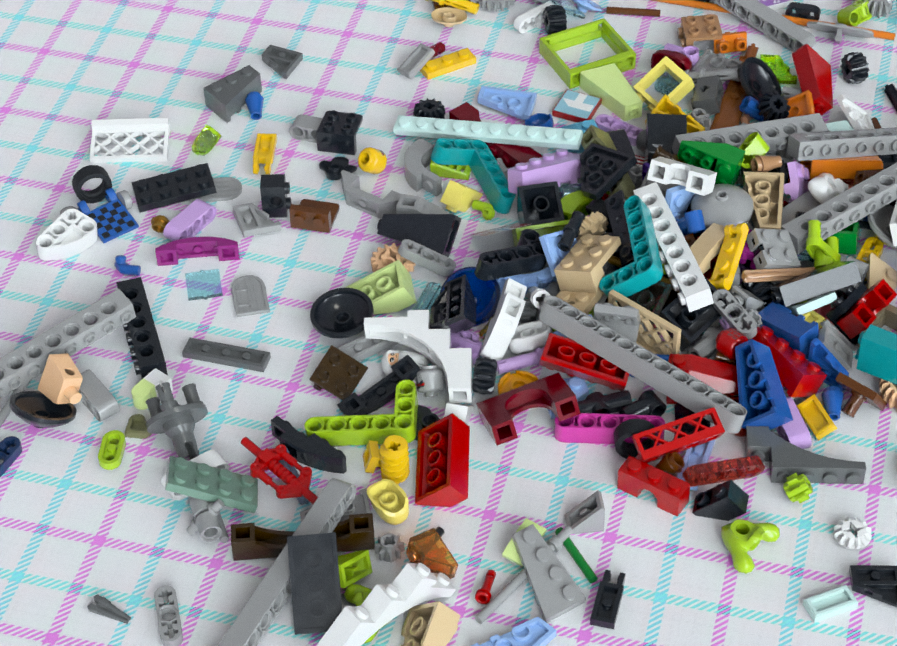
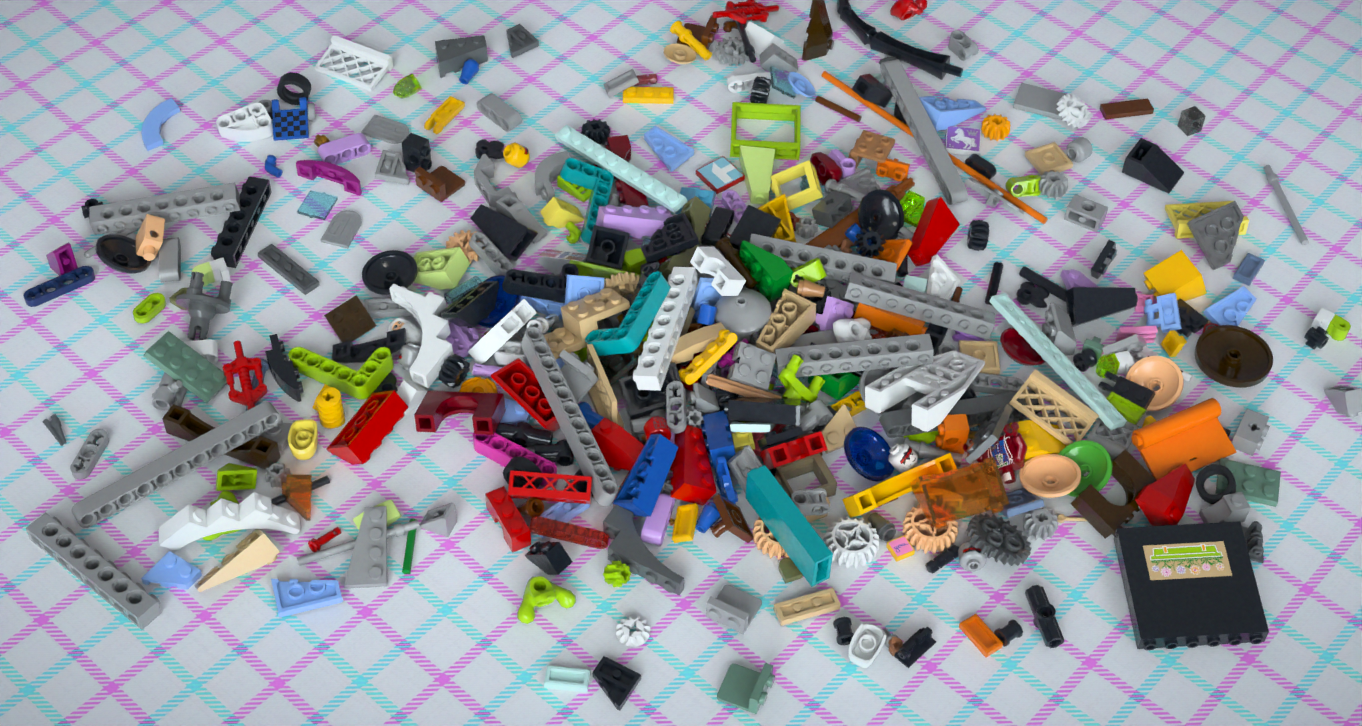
camera: 25 degrees right, 5 degrees up
black plate [131,163,217,213] -> none
black plate [287,532,342,635] -> none
black bracket [316,110,363,155] -> none
blue hair [525,113,554,128] -> none
black pin [557,211,585,252] -> none
black hinge [590,570,626,629] -> none

